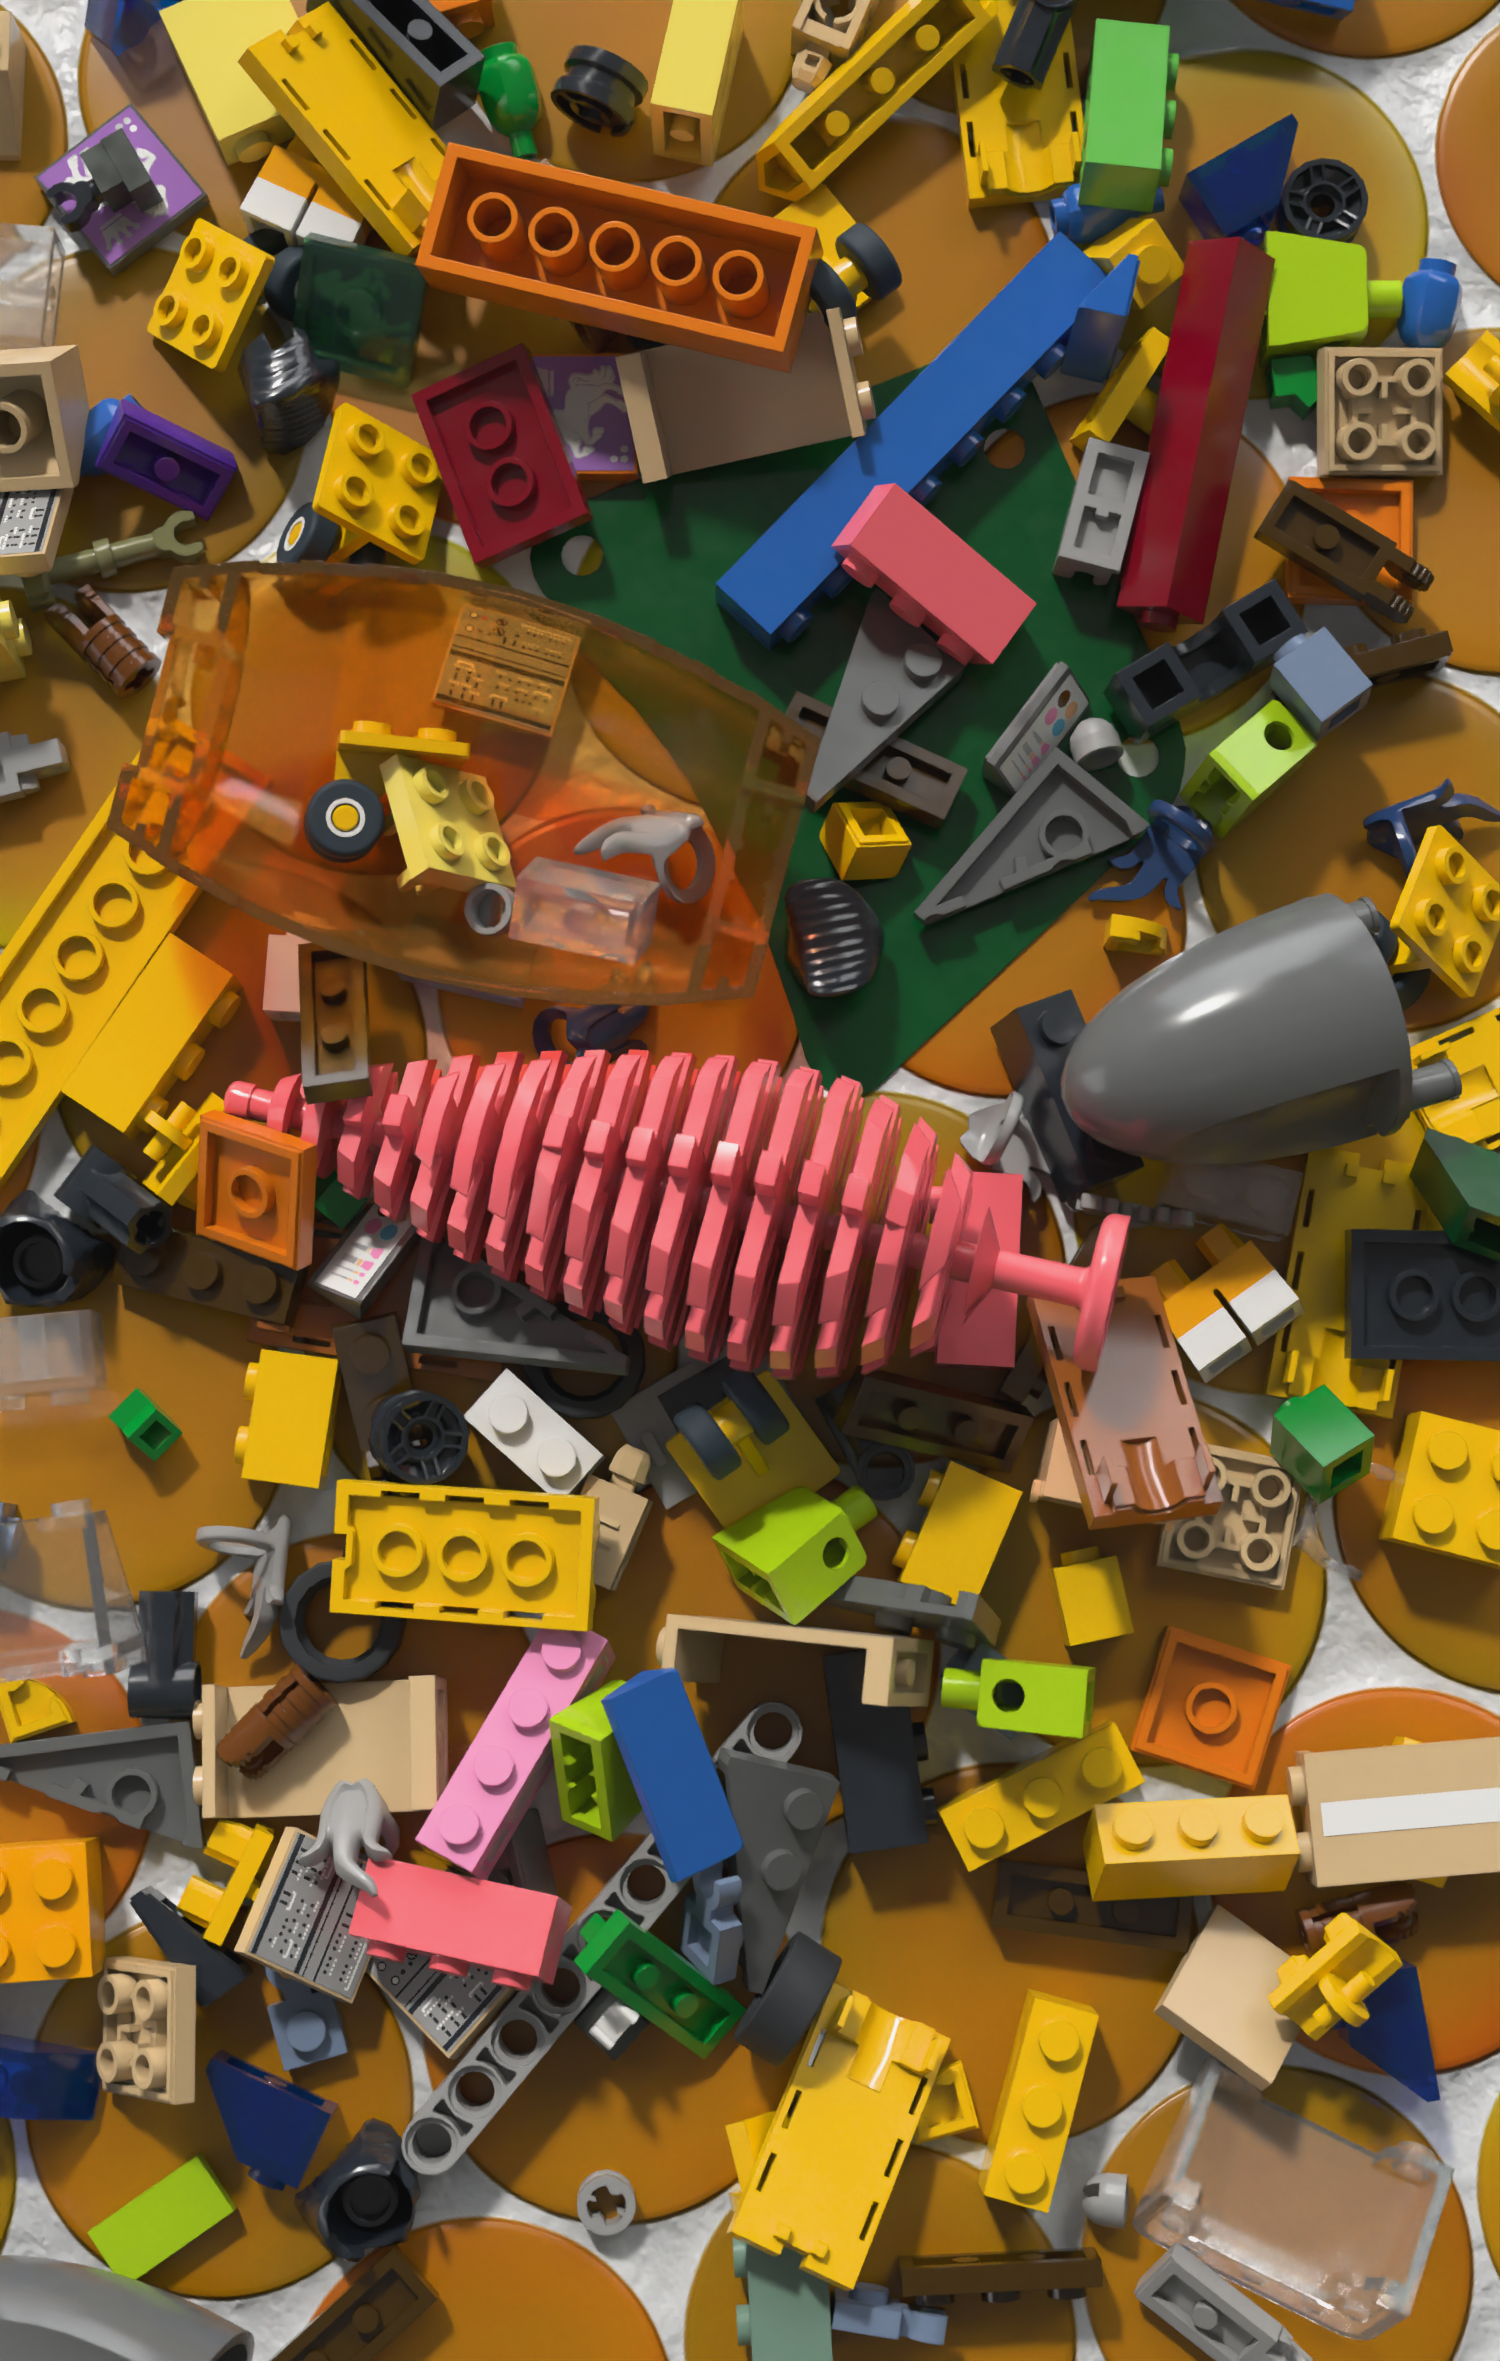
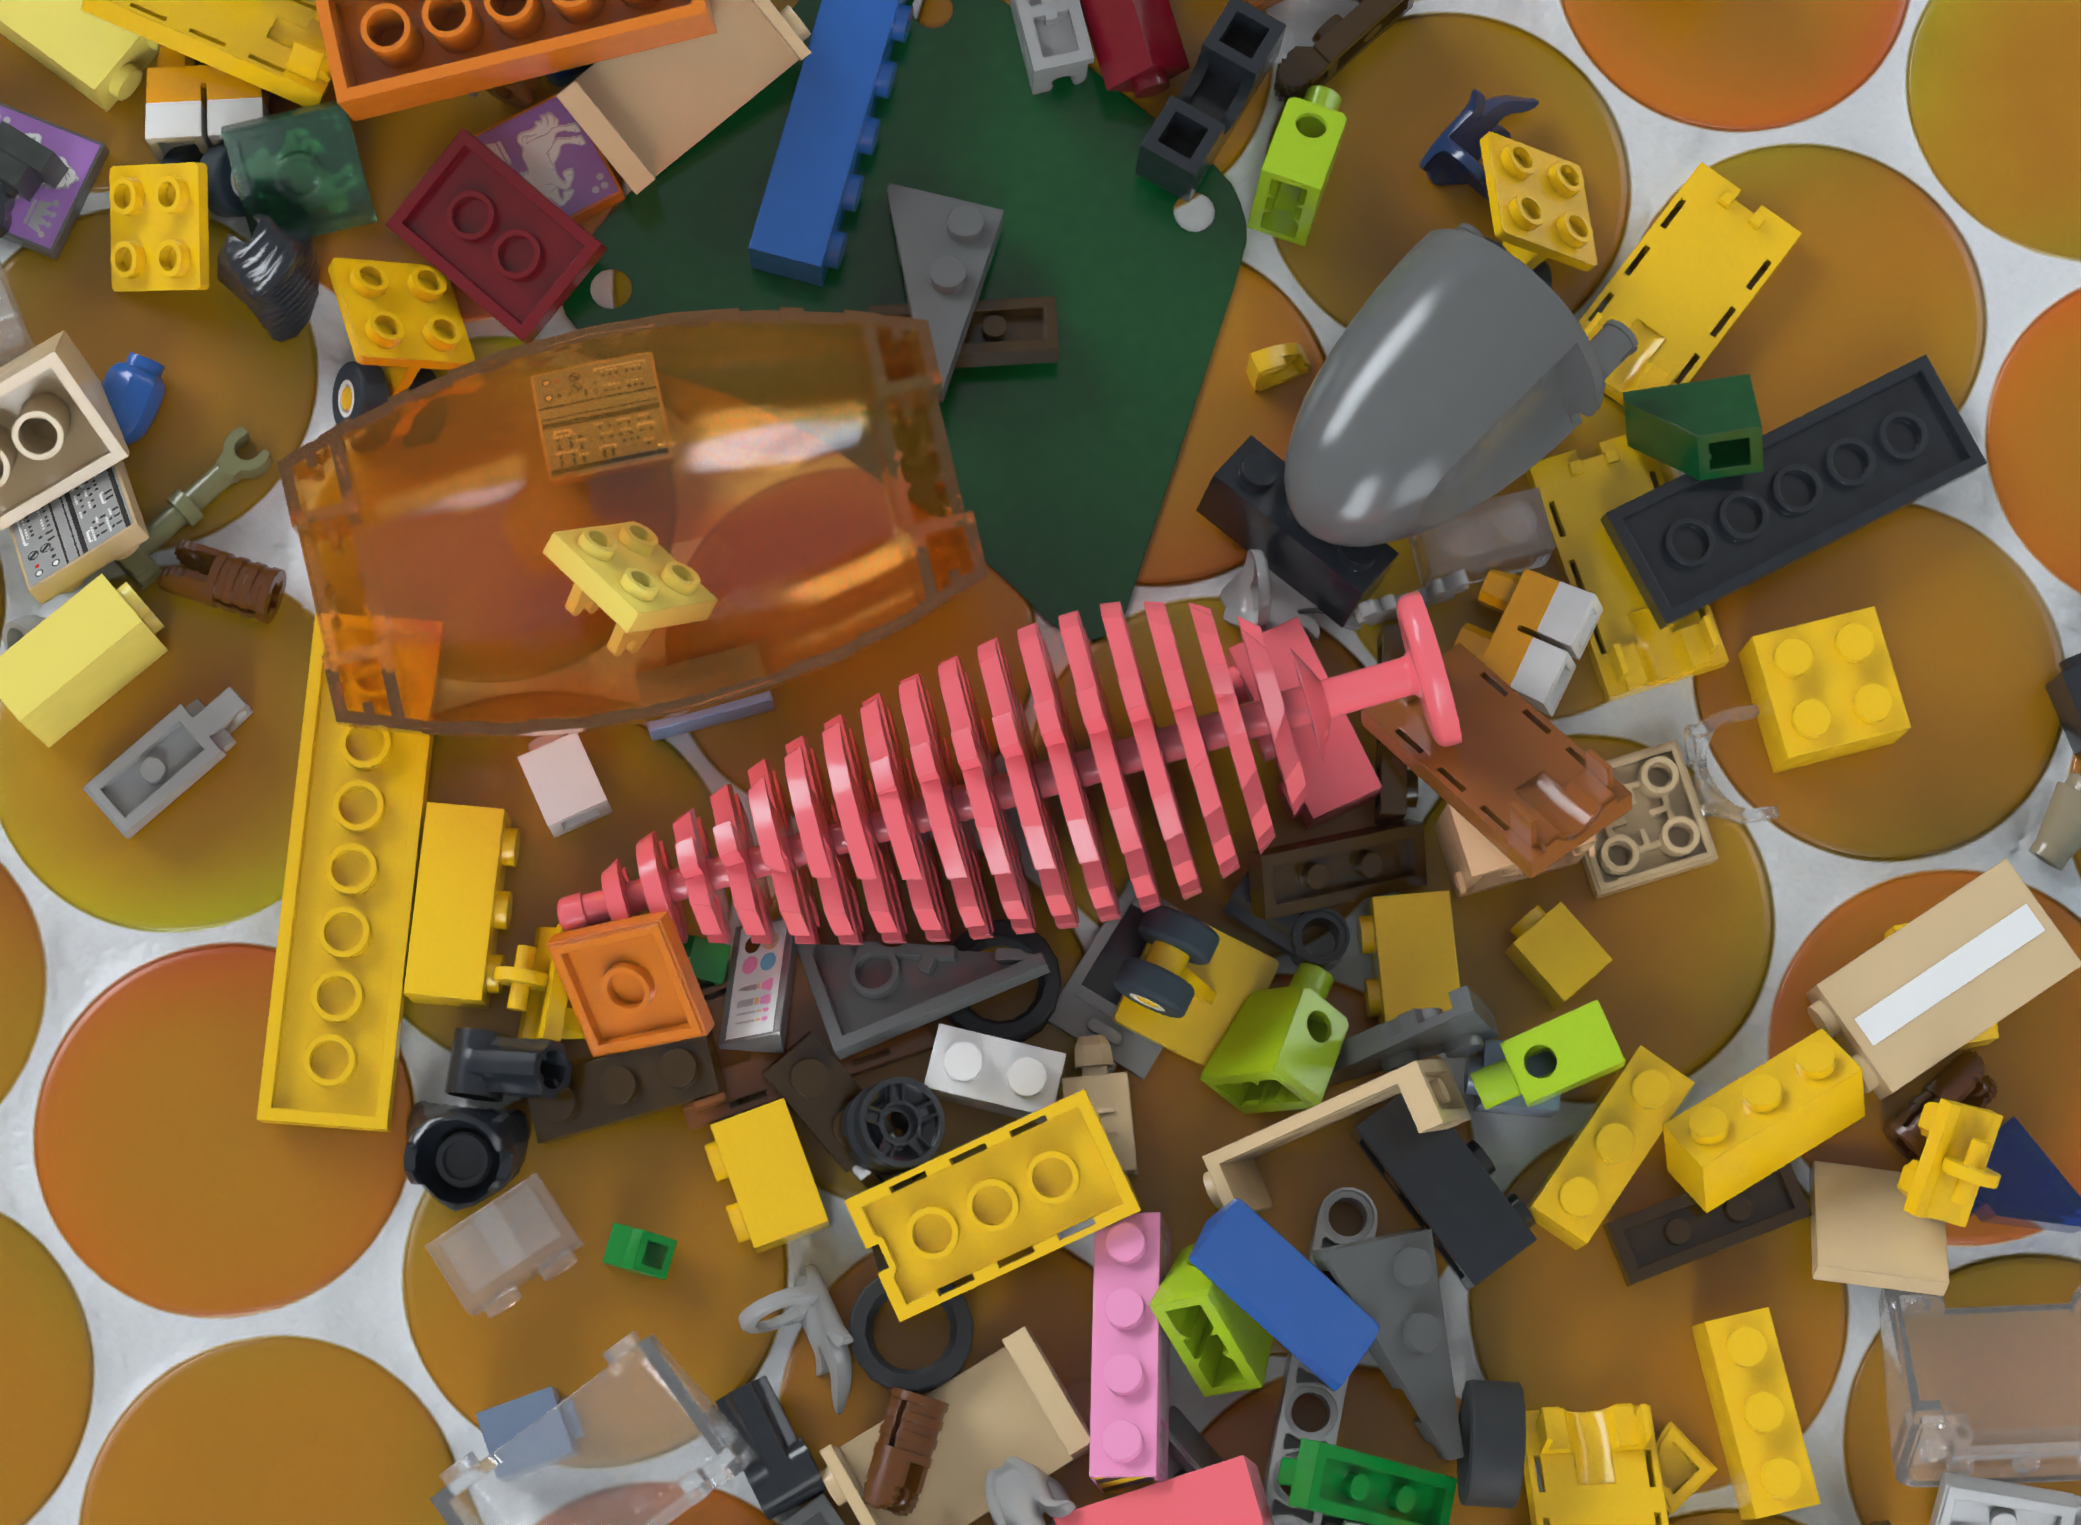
camera: 30 degrees left, 5 degrees down
dark purple slope [95,399,237,522] -> none
dark brown plate [298,936,373,1105] -> none
plate [303,721,471,863] -> none
light grey hinge [464,883,522,936] -> none
clear brick [508,856,661,965] -> none
dark blue piece [532,969,652,1066] -> none
light grey piece [574,804,716,903] -> none
sand blue plate [679,1861,743,1986] -> none
black hair [783,878,885,998] -> none
yellow slope [819,801,912,881] -> none
coral brick [831,483,1037,666] -> none
dark grey wing [913,747,1149,927] -> none
slope [982,661,1090,797] -> none
light grey hinge [1070,717,1124,771] -> none
light grey hinge [1081,2172,1129,2229] -> none
dark blue piece [1088,799,1216,911] -> none
orange tile [1128,1625,1292,1790] -> none
sand blue brick [1269,626,1373,742] -> none
green brick [1270,1384,1375,1504] -> none

